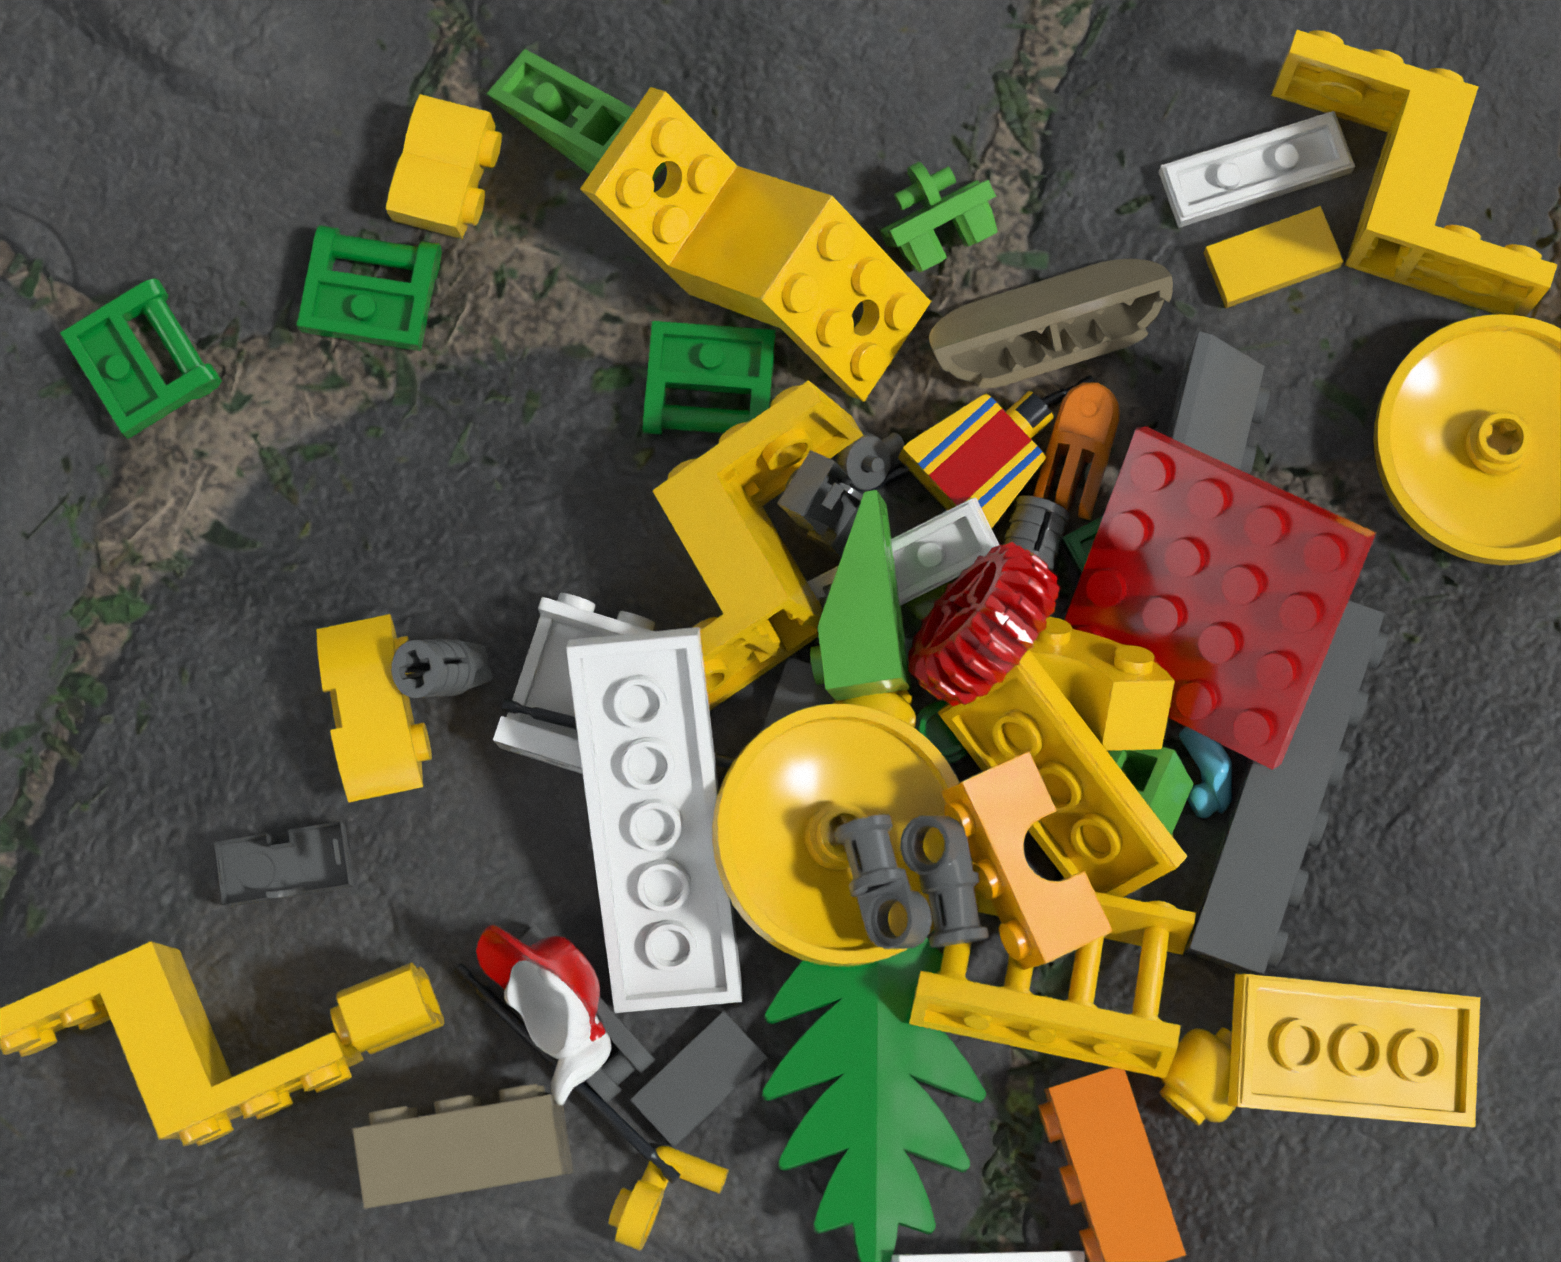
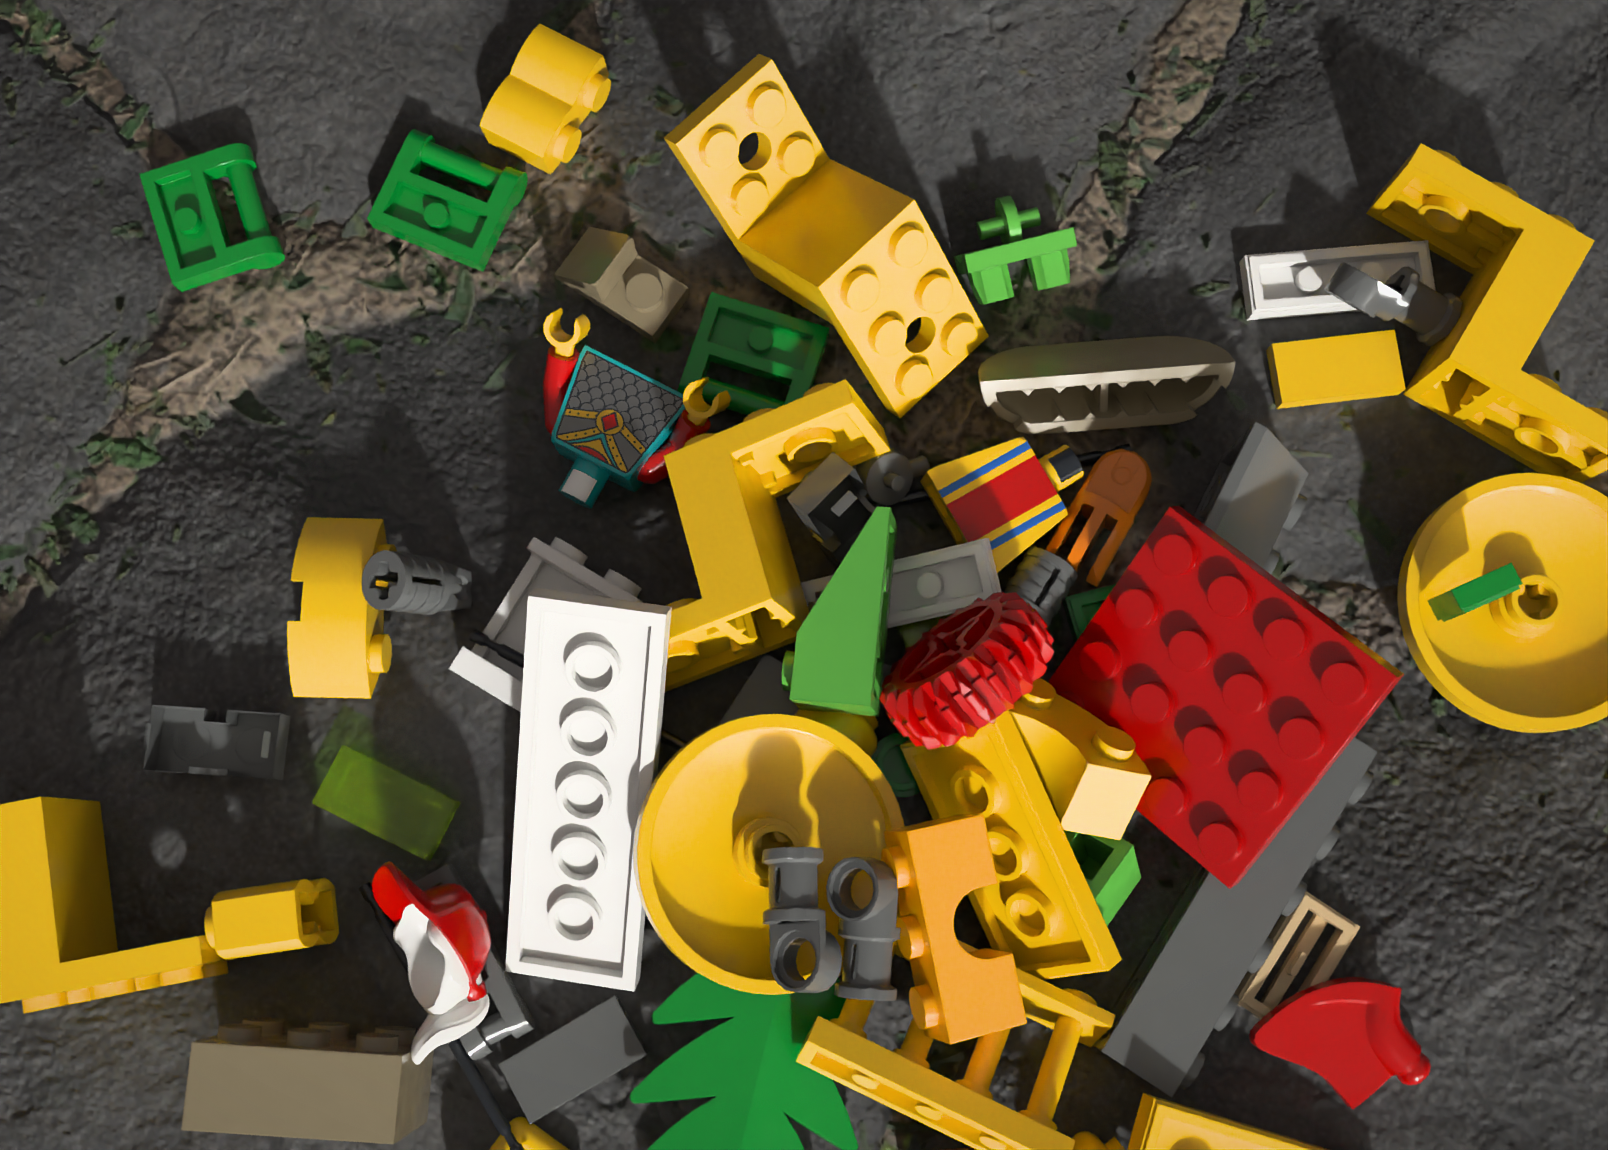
camera: 10 degrees right, 0 degrees up
bright green slope [487,49,666,180] -> none
medium azure arm [1179,727,1232,818] -> none
none -> clear neon green tile [312,745,461,860]
none -> torso [543,307,731,509]
none -> dark tan slope [554,226,690,343]
none -> tan tile [1234,891,1360,1020]
none -> red arm [1249,977,1431,1110]
none -> dark grey connector [1324,262,1463,346]
none -> green tile [1427,562,1523,622]

